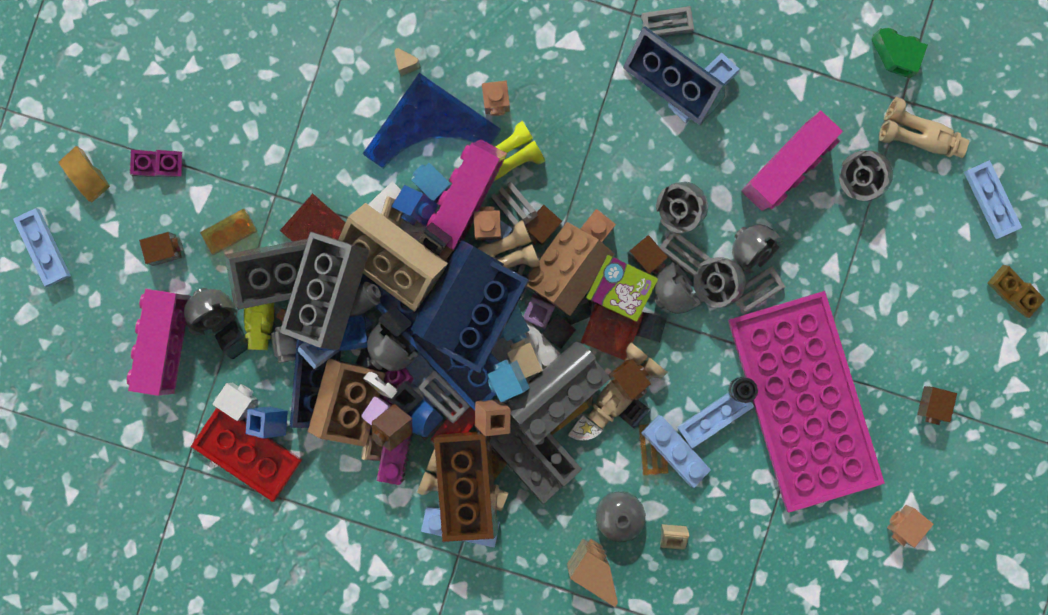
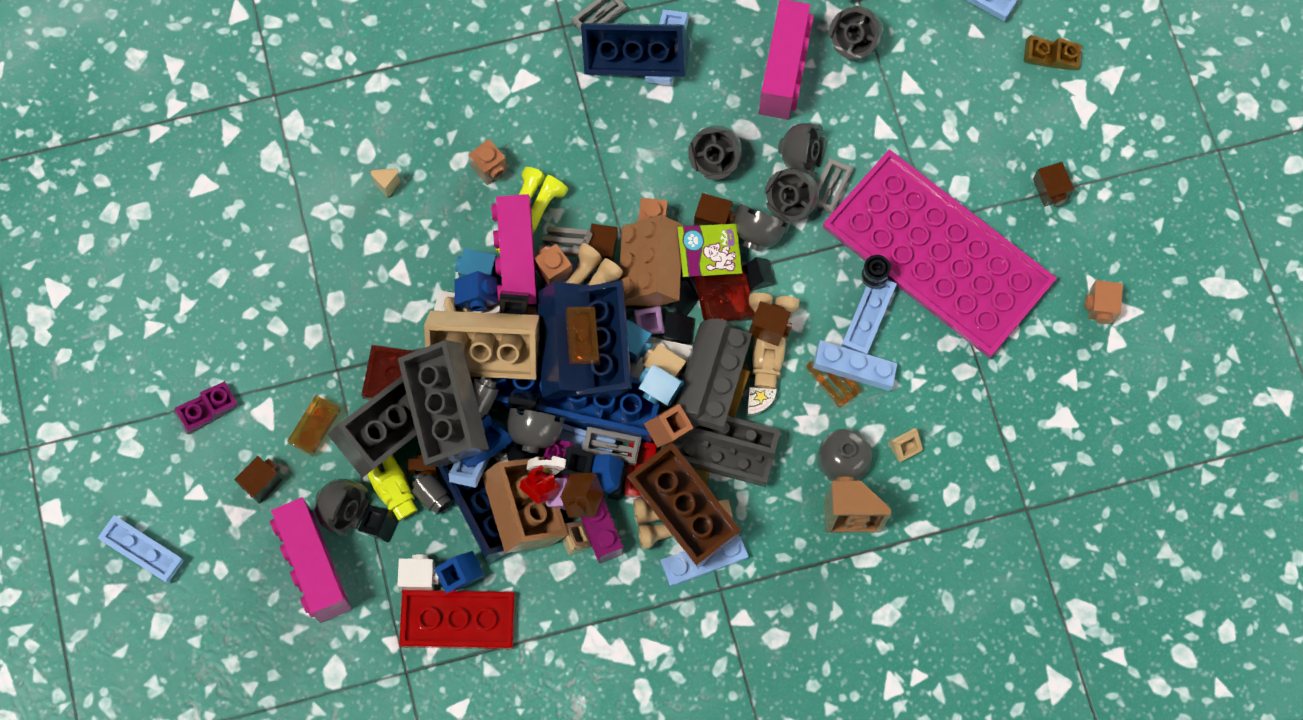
camera: 30 degrees left, 15 degrees down
pearl gold slope [58,146,110,203] -> none
clear blue plate [362,73,501,169] -> none
black slope [618,399,650,429] -> none
light grey tile [660,231,710,278] -> none
none -> red tile [519,465,561,504]
none -> clear orange plate [565,307,599,364]

